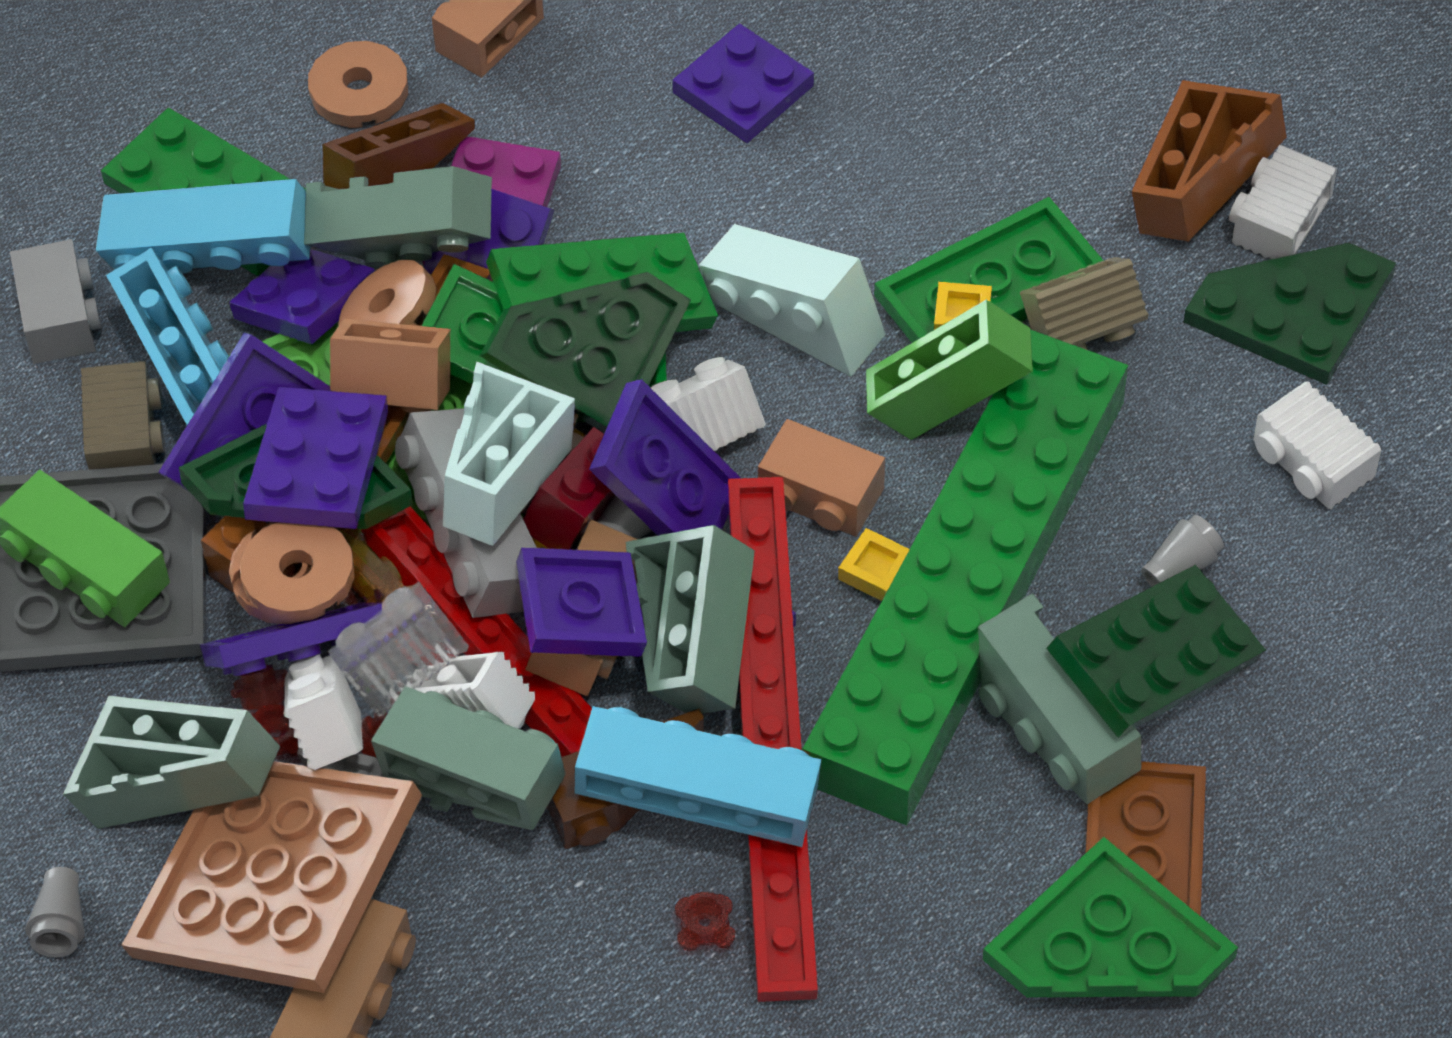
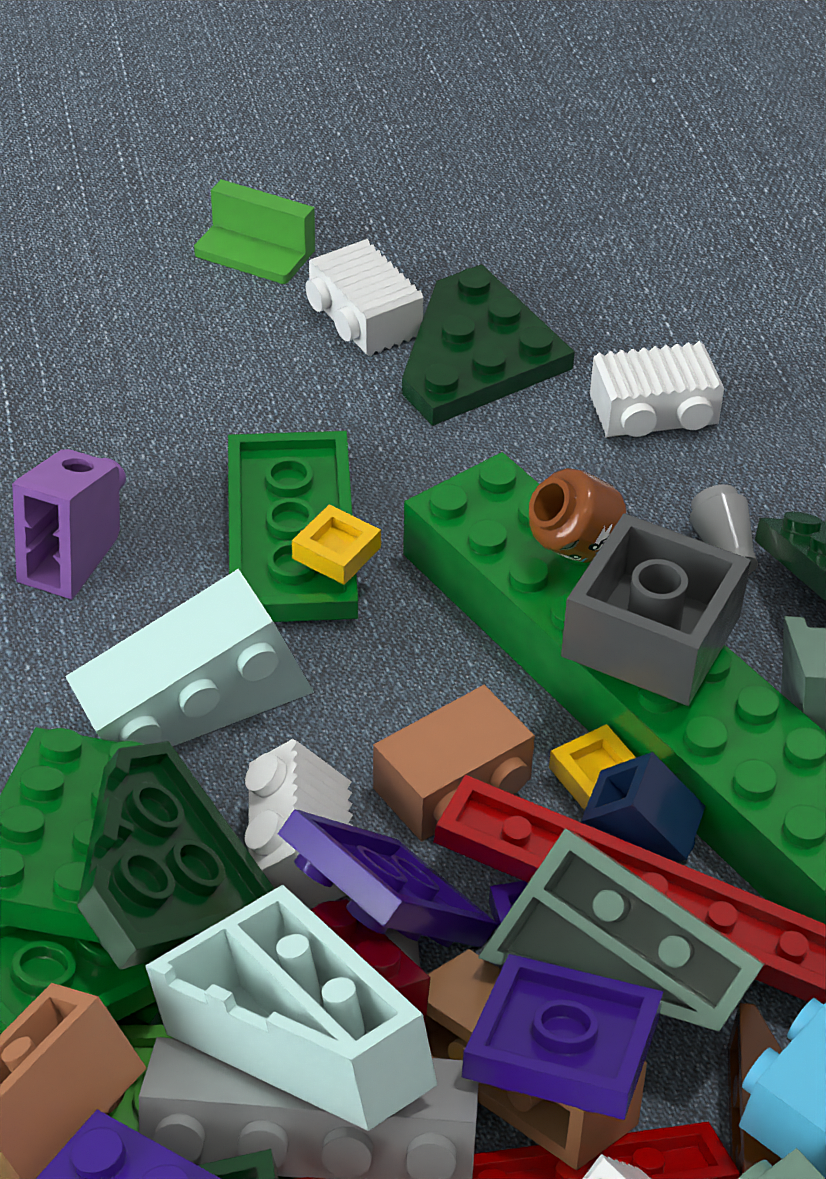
camera: 65 degrees left, 10 degrees down
bright green brick [866,299,1033,440] -> none
dark tan brick [1020,257,1149,350] -> none
dark orange wedge [1132,80,1287,242] -> none
none -> medium lavender torso [12,449,126,600]
none -> bright green panel [194,179,315,284]
none -> dark orange head [529,468,626,563]
none -> dark grey brick [561,513,751,706]
none -> dark blue brick [580,752,706,863]

